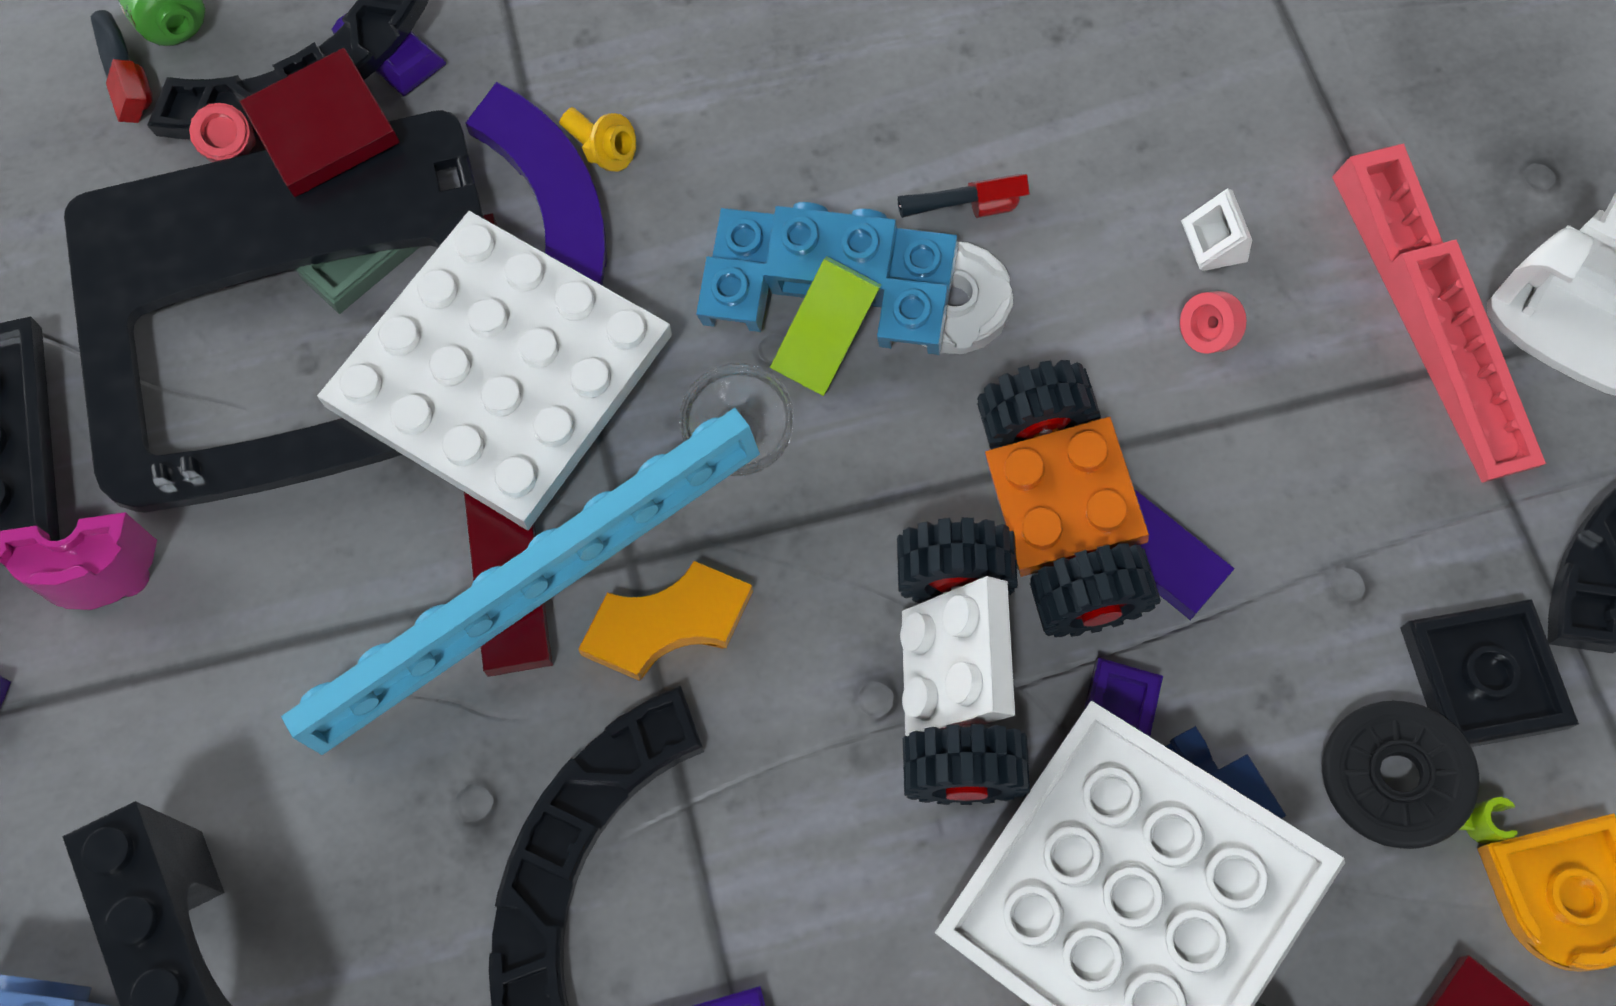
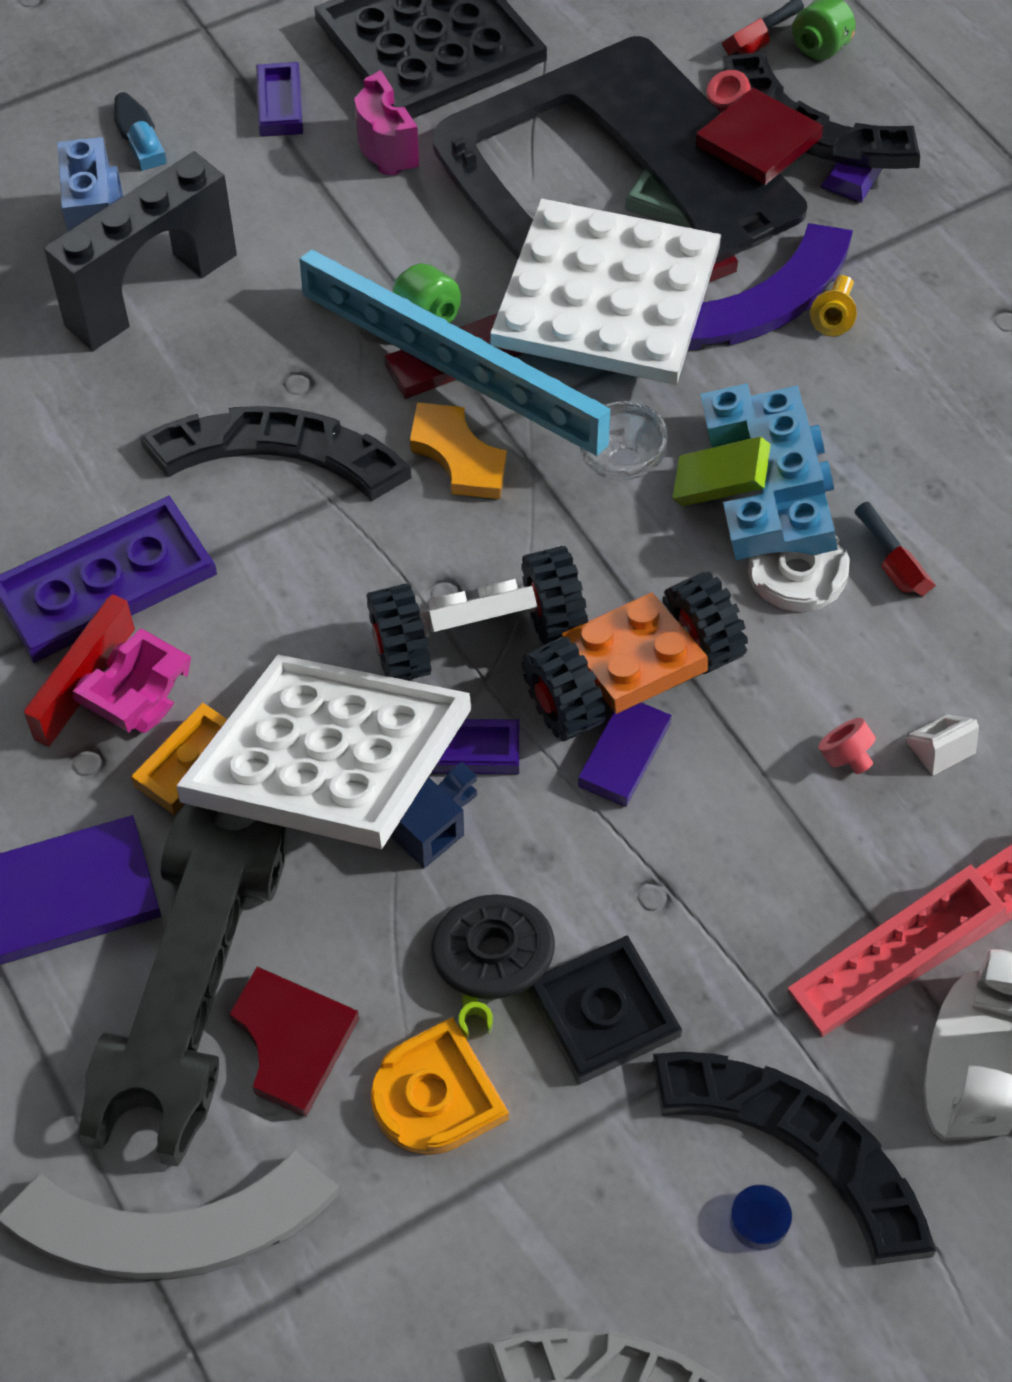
camera: 75 degrees right, 10 degrees down
none -> bright green head [392,263,461,323]

